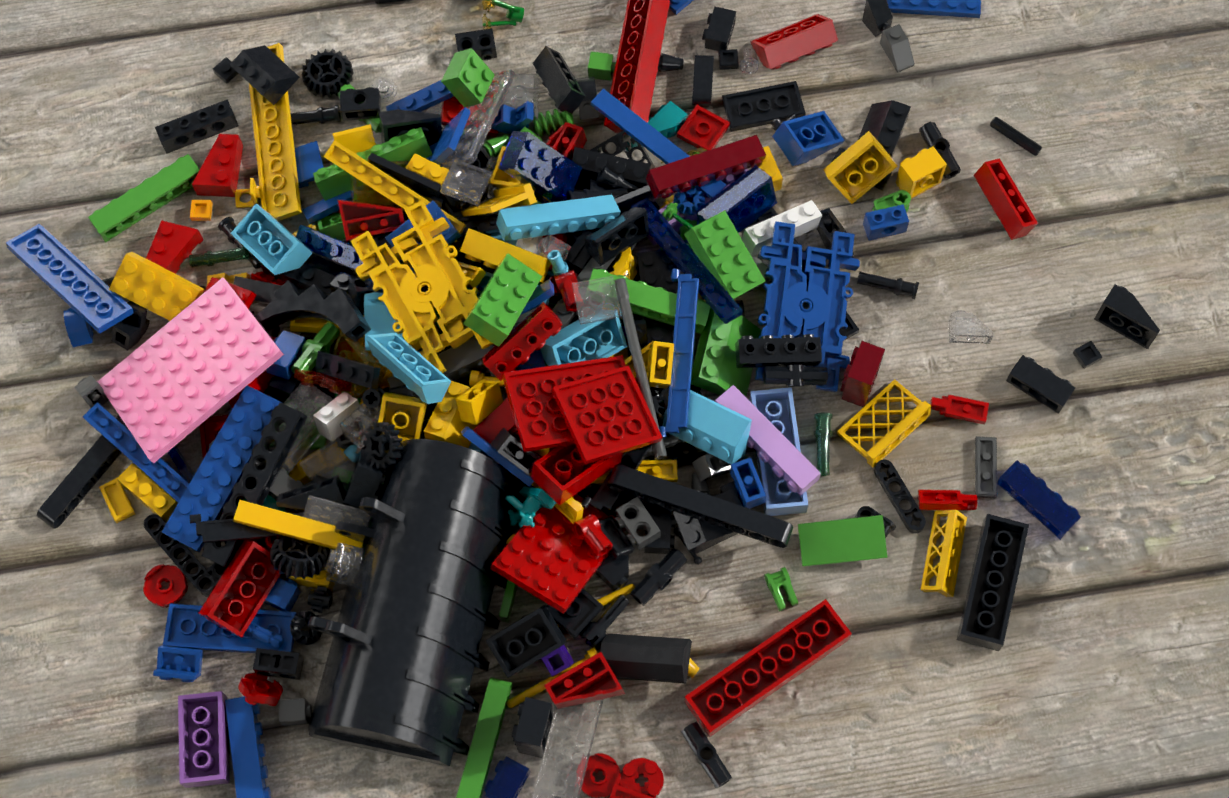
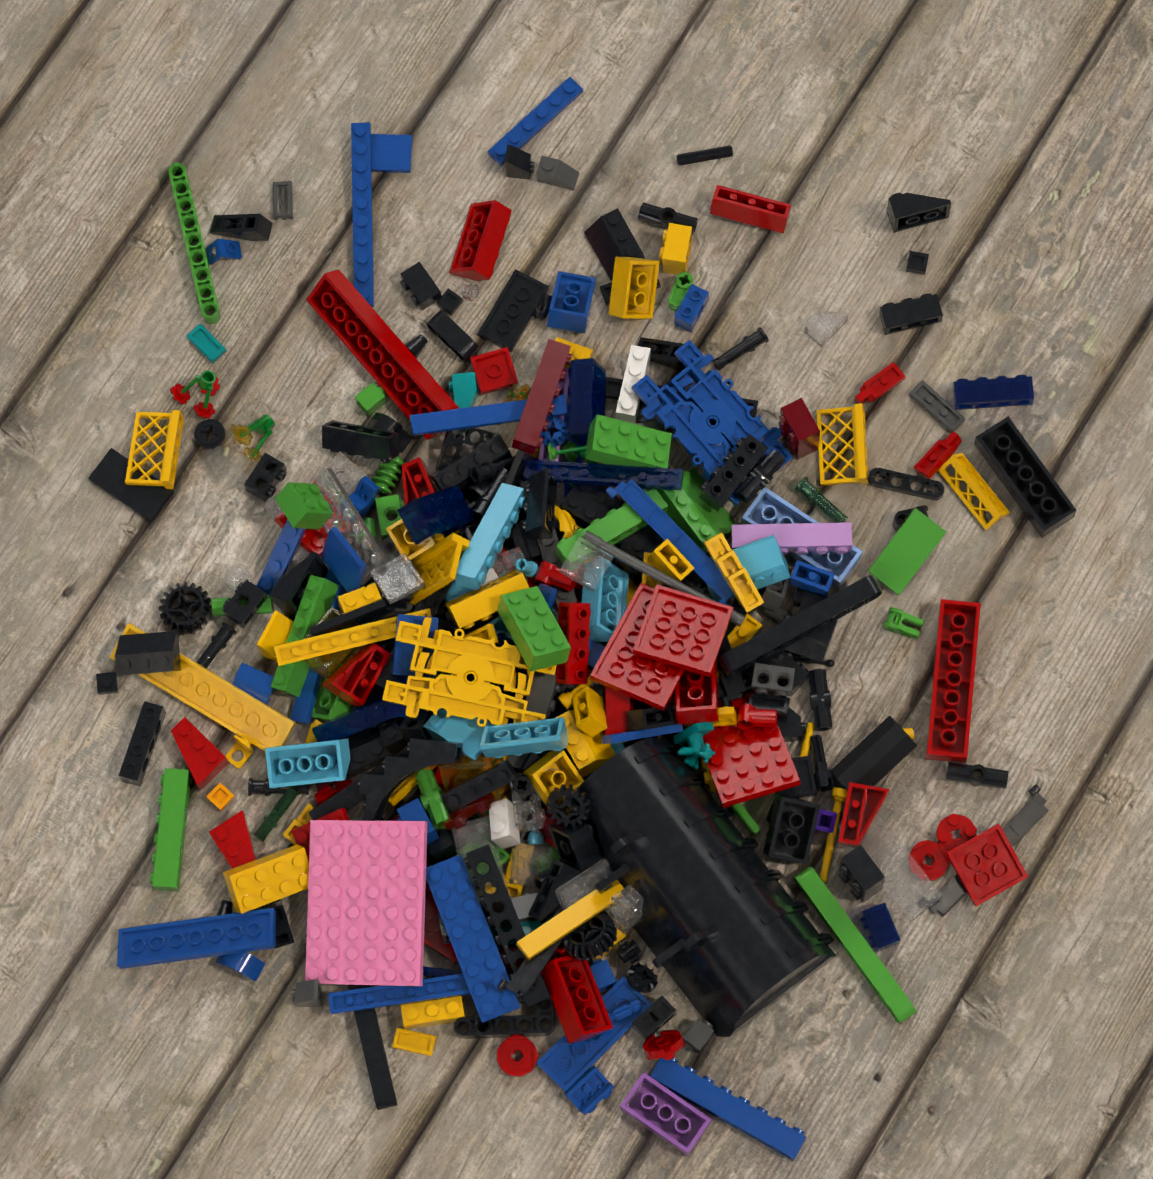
camera: 45 degrees left, 5 degrees up
none -> yellow slope [703,532,764,612]

